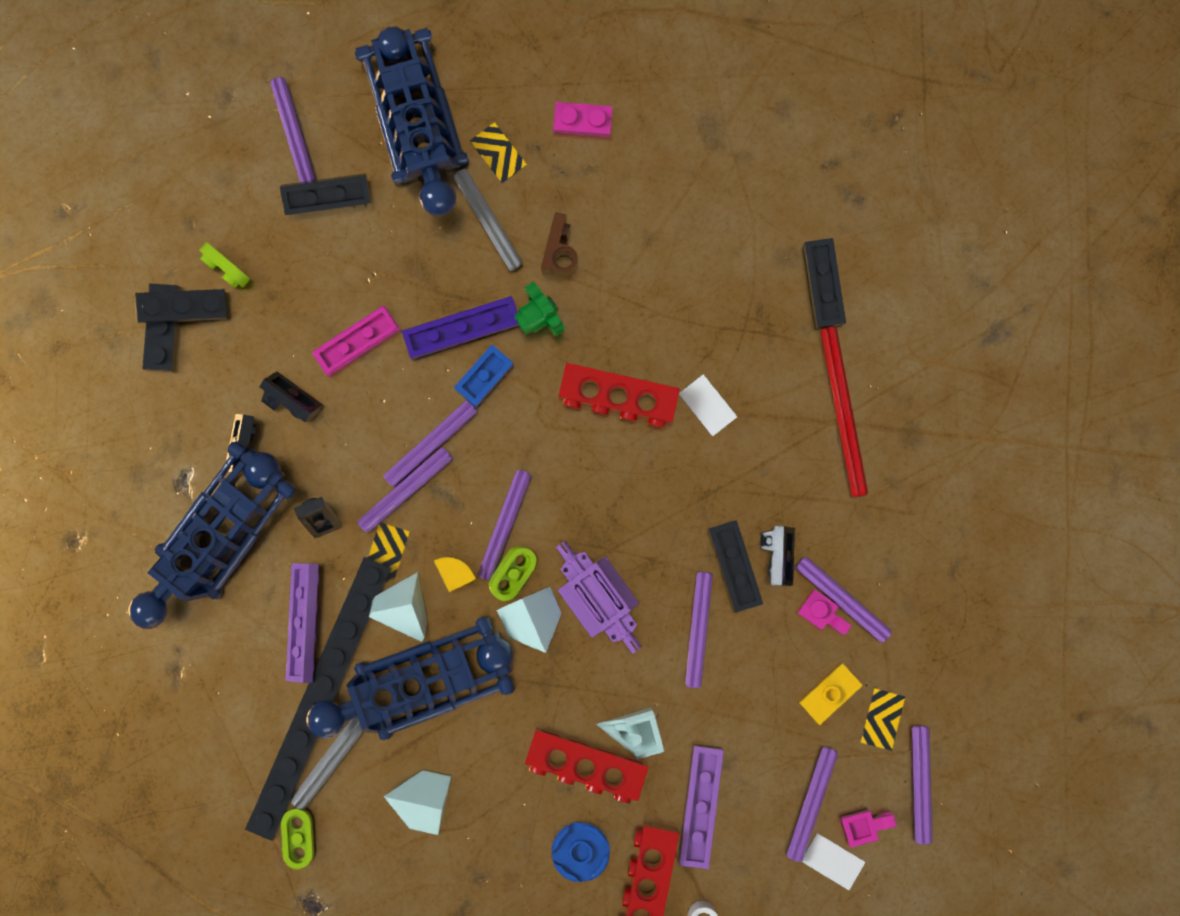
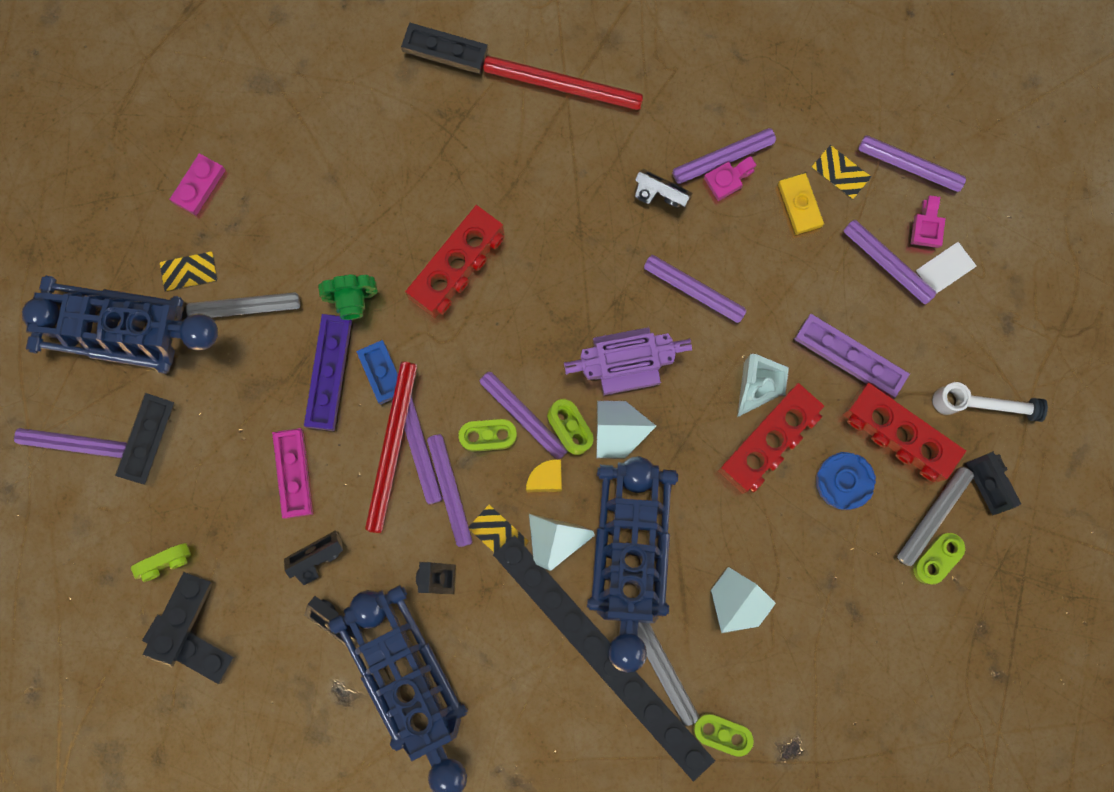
camera: 65 degrees left, 5 degrees down
medium lavender plate [286,563,319,683] -> none
reddish brown plate [541,212,578,277] -> none
white sticker [679,374,737,436] -> none
black plate [708,520,763,613] -> none
none -> red axle [365,361,417,533]
none -> lime plate [459,419,517,452]

